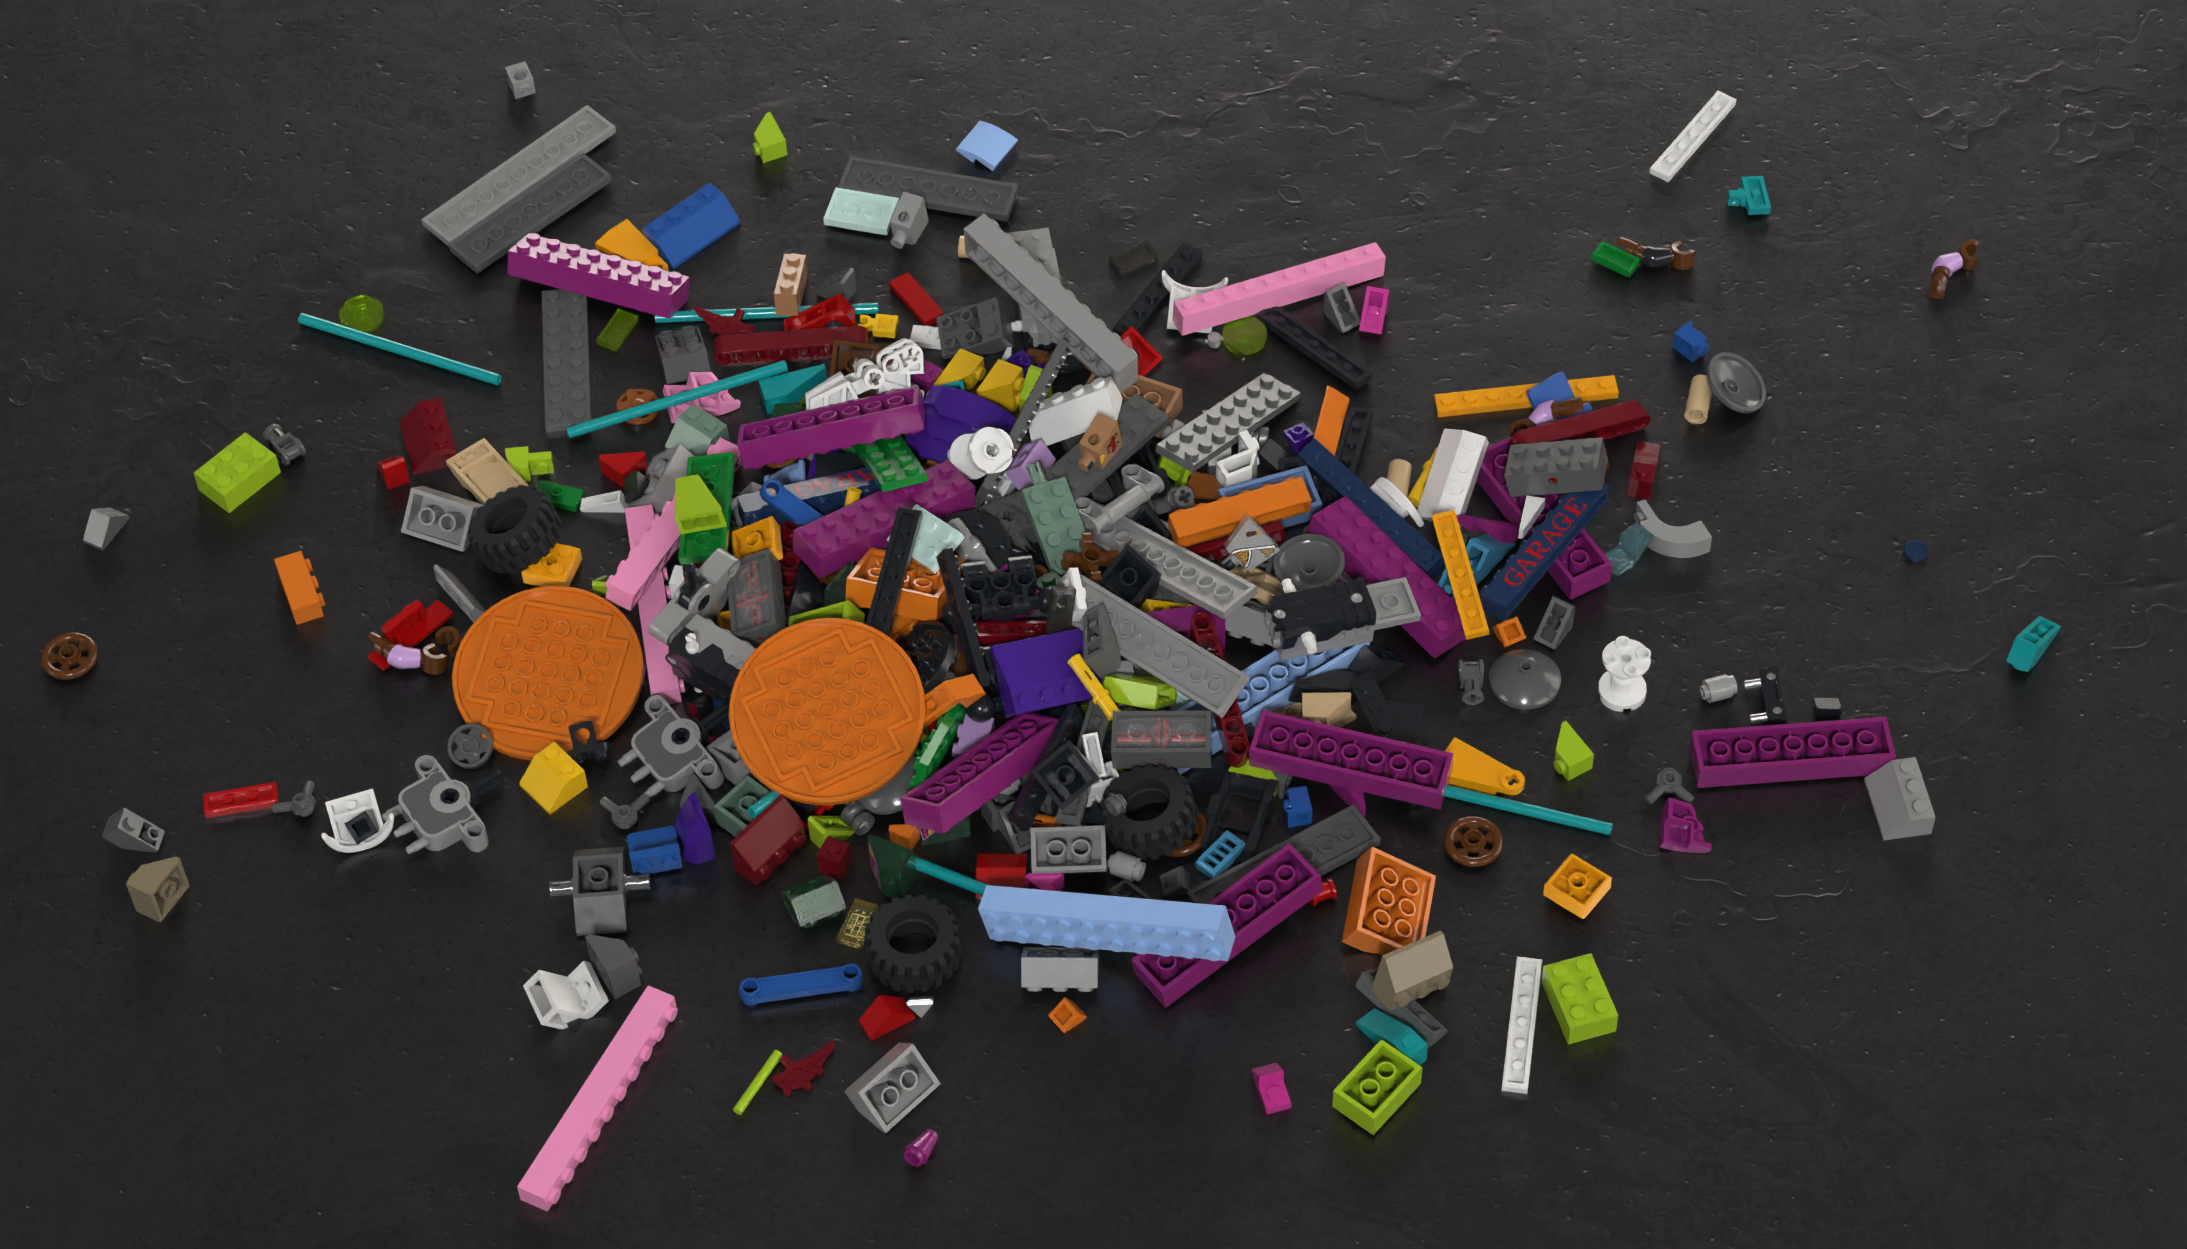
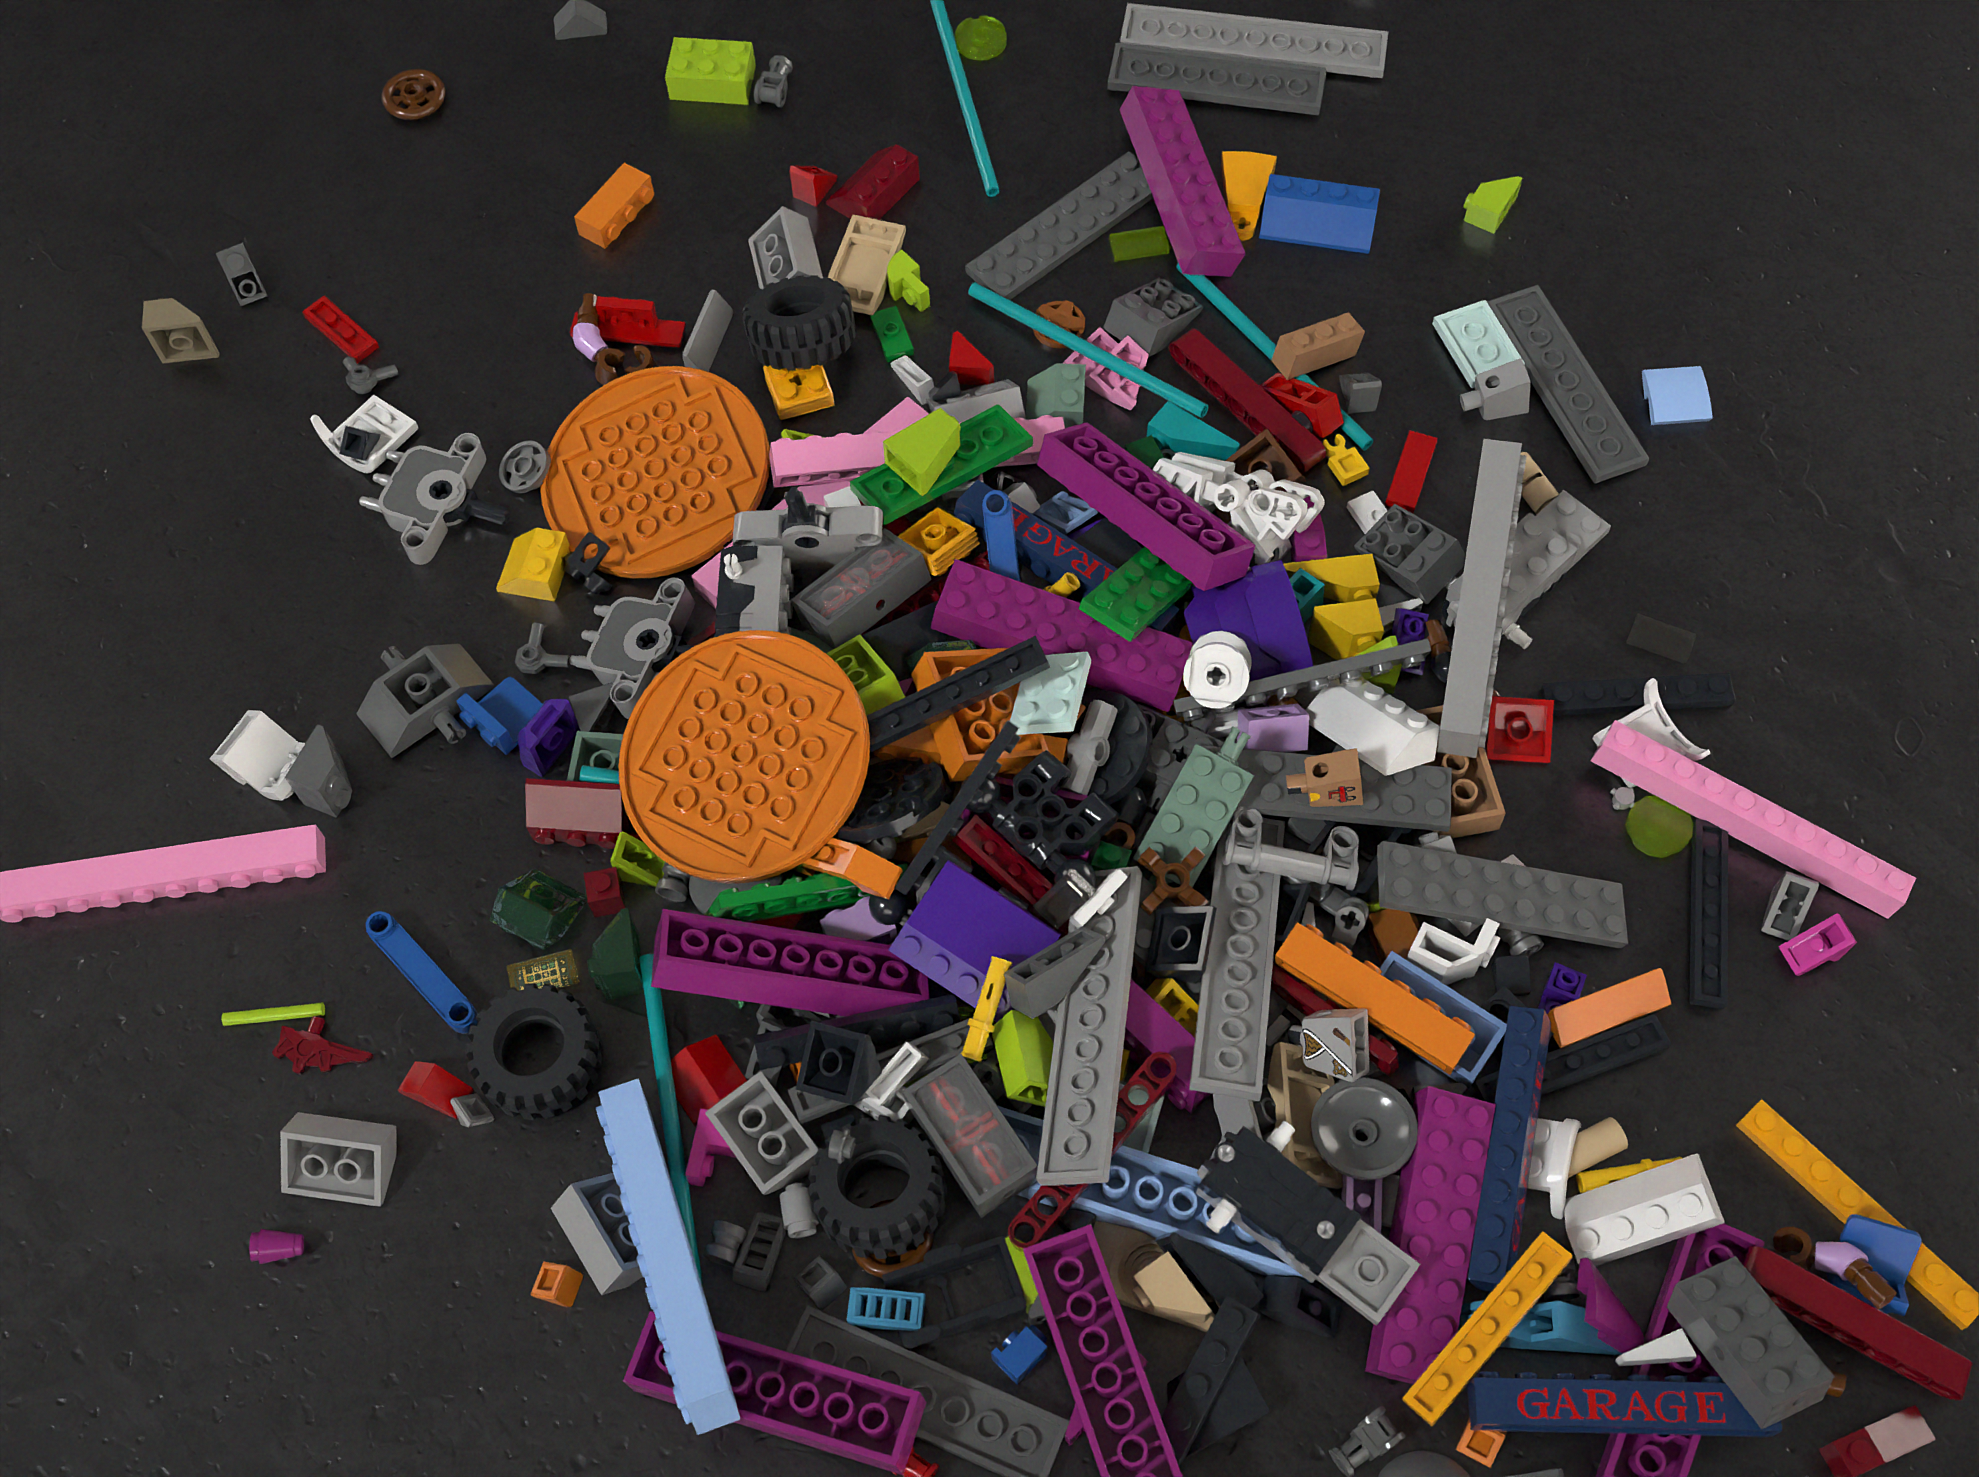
camera: 55 degrees right, 10 degrees up
dark red piece [694,306,756,336] -> none

